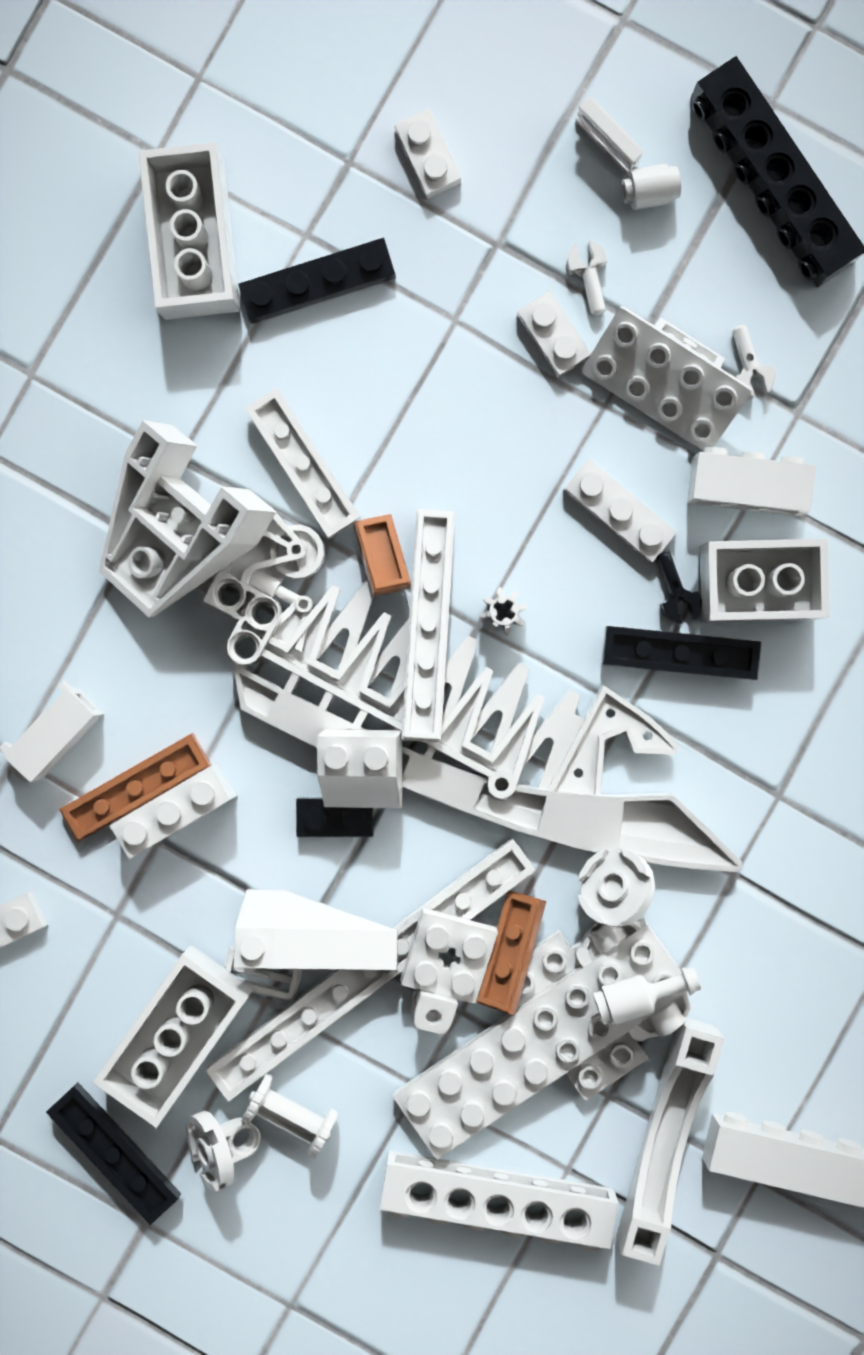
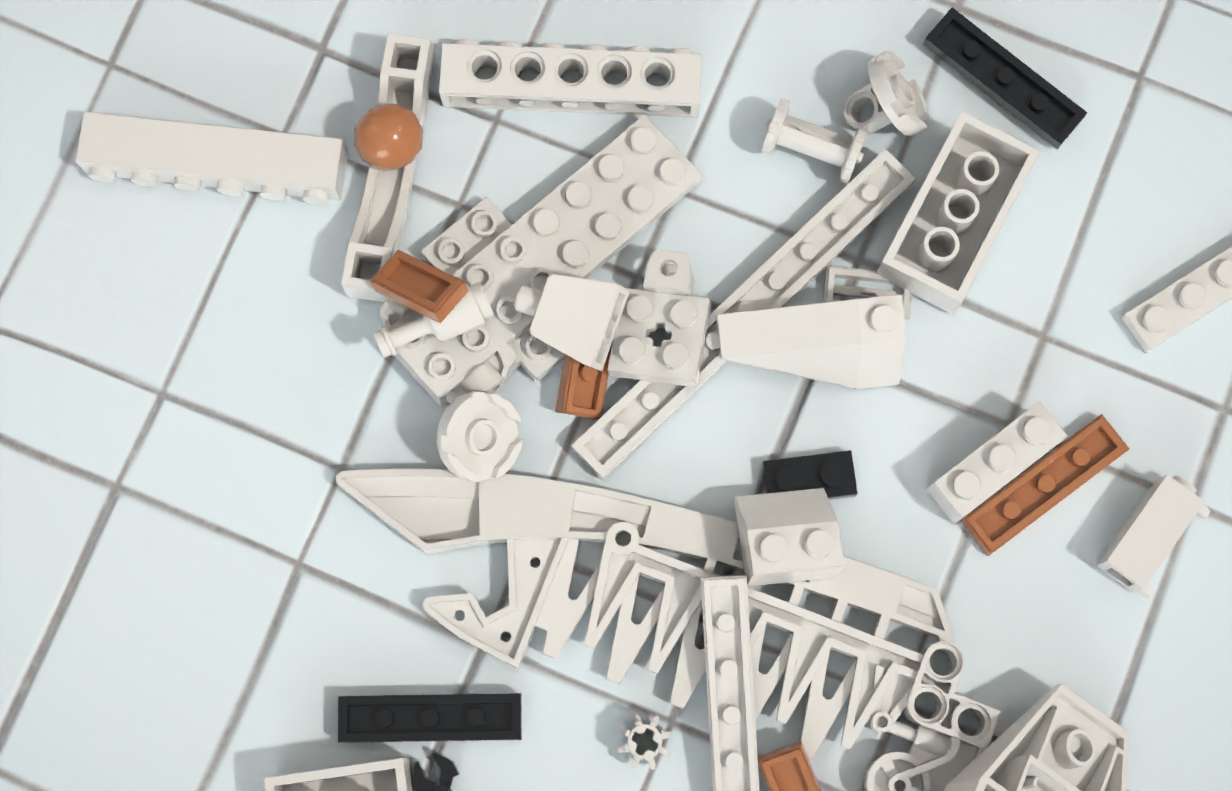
camera: 175 degrees right, 10 degrees down
none -> nougat hair [354,103,423,171]
none -> nougat tile [370,250,468,324]
none -> white torso [515,274,630,371]

